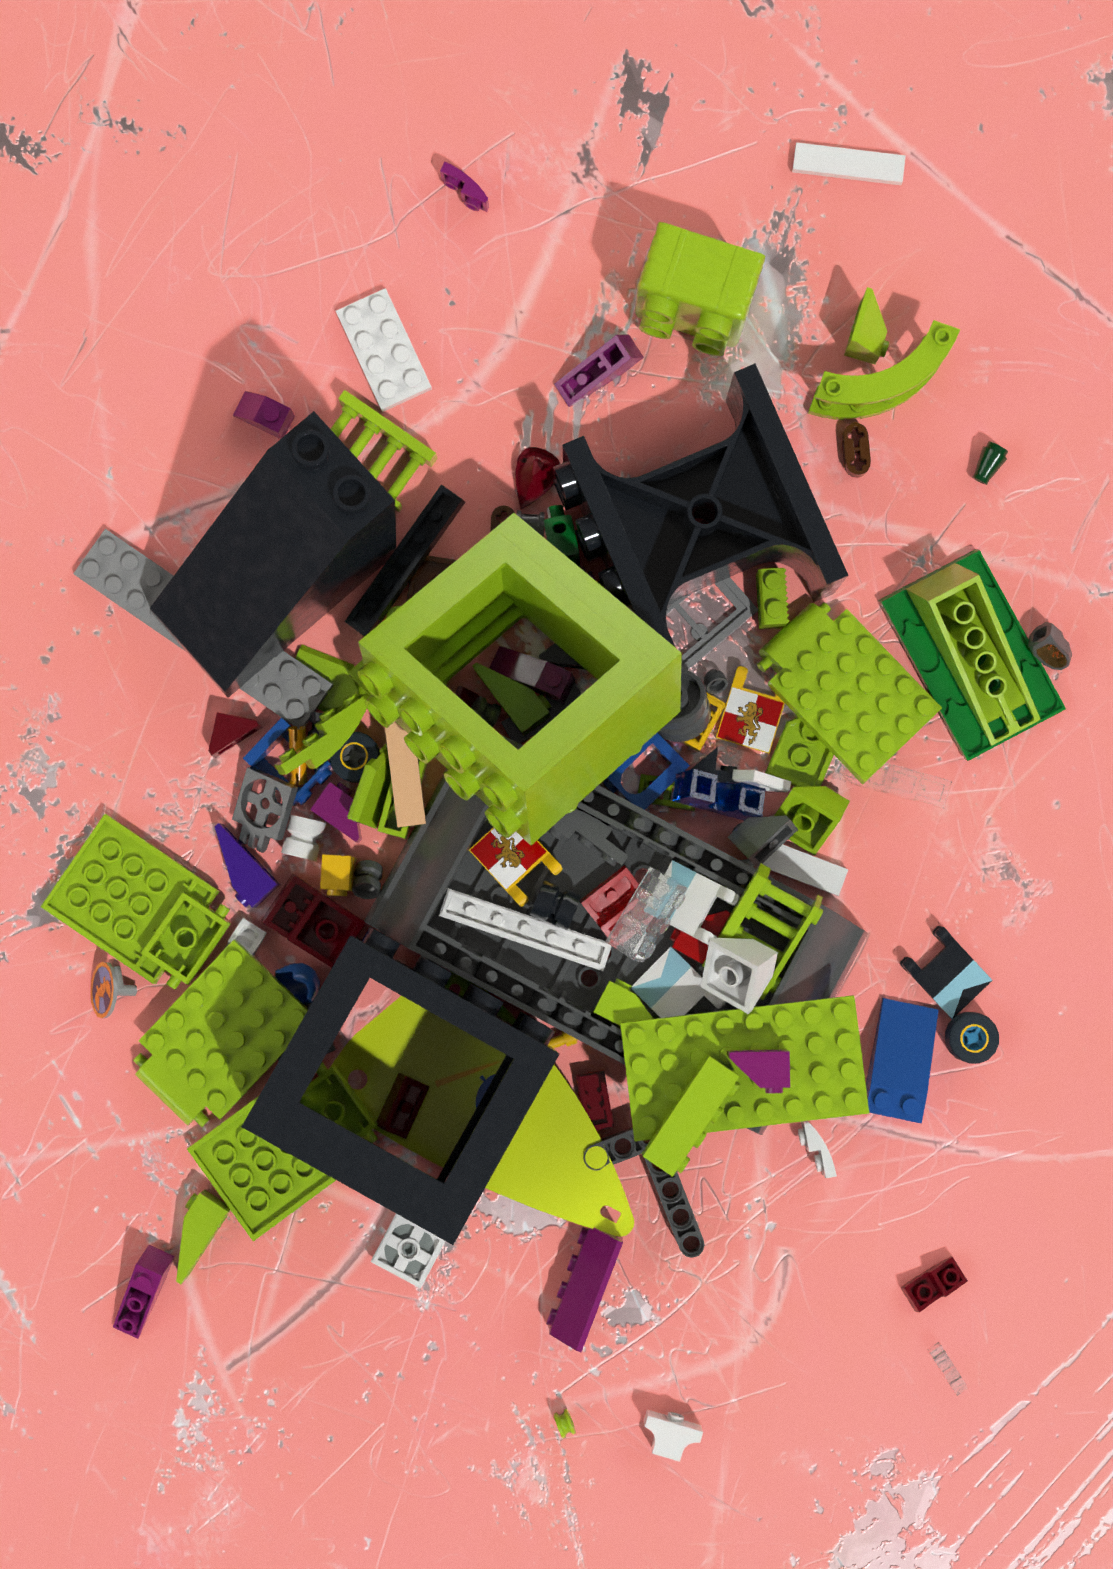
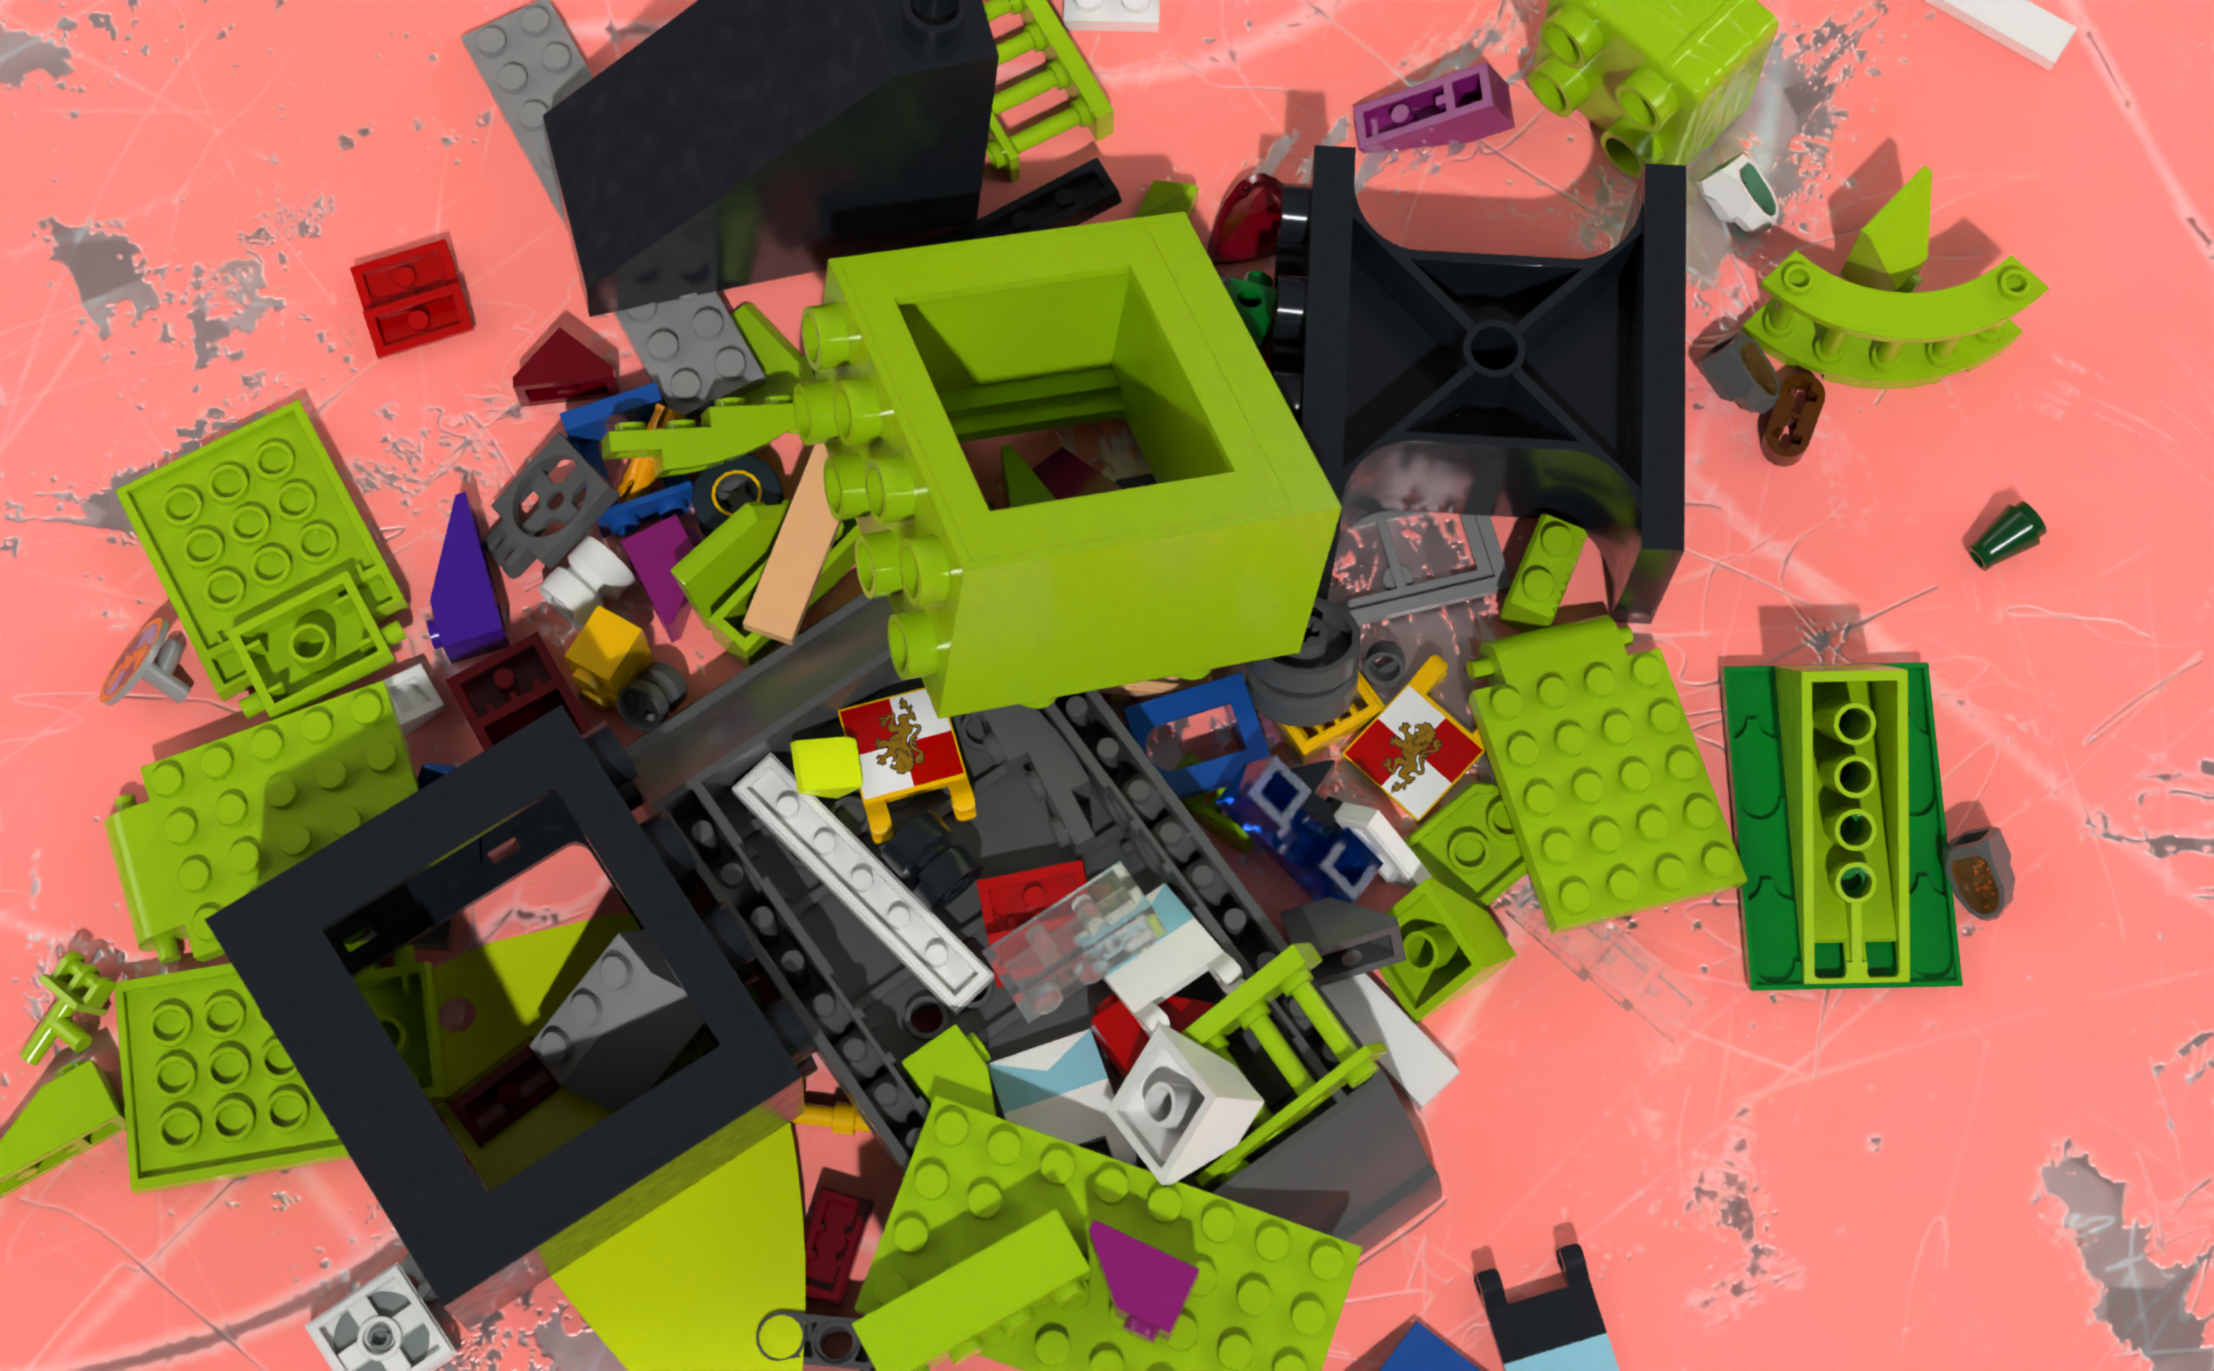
camera: 20 degrees right, 15 degrees down
none -> lime arm [19,951,115,1066]
none -> red slope [350,239,474,359]
none -> light grey slope [529,929,707,1112]
none -> neon yellow slope [790,737,863,799]
none -> lime slope [1135,180,1199,218]
none -> white rock [1695,153,1779,234]
none -> dark grey rock [1695,331,1781,414]

